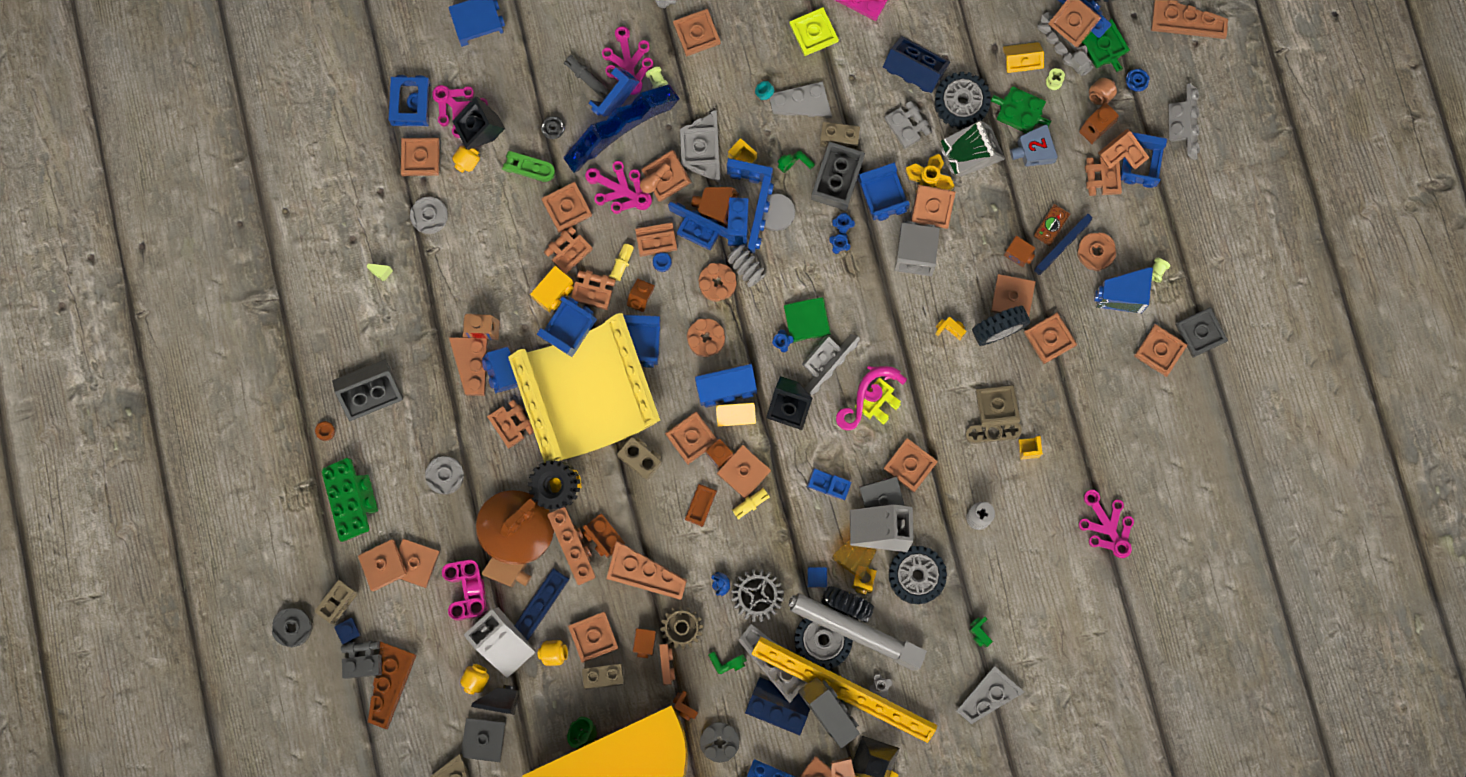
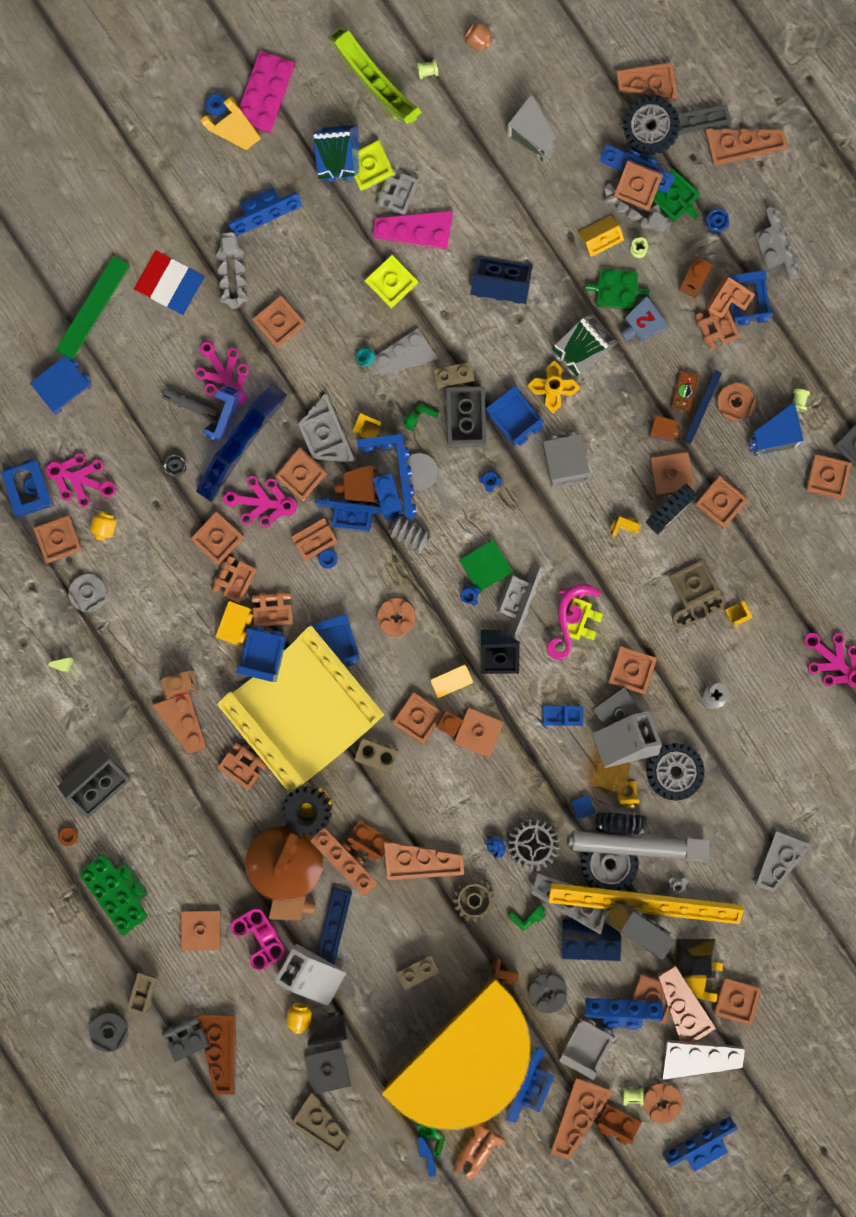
camera: 20 degrees left, 5 degrees up
dark blue plate [334,618,361,645] -> none
nougat plate [358,539,407,592] -> none
light grey tile [425,456,464,495] -> none
black slope [452,96,505,150] -> none
blue brick [482,347,518,394] -> none
bright green plate [502,151,555,182] -> none
yellow head [537,640,568,666] -> none
green helmet [567,716,597,749] -> none
nougat plate [568,612,619,663] -> none
light yellow axle [609,244,634,281] -> none
dark orange bracket [627,278,655,312] -> none
dark orange brick [633,628,657,659] -> none
nougat piece [640,163,670,194] -> none
yellowish green bush [646,67,668,92] -> none
nougat plate [659,644,675,686] -> none
dark orange tile [685,484,717,527] -> none
blue slope [695,364,757,408] -> none
nougat plate [699,263,736,302] -> none
light yellow pin [731,488,770,520] -> none
blue plate [832,213,855,234] -> none
light grey plate [884,101,932,149] -> none
nougat plate [911,185,956,229] -> none
wheel [934,72,991,129] -> none
green bracket [969,617,993,648] -> none
nougat head [1089,77,1117,105] -> none

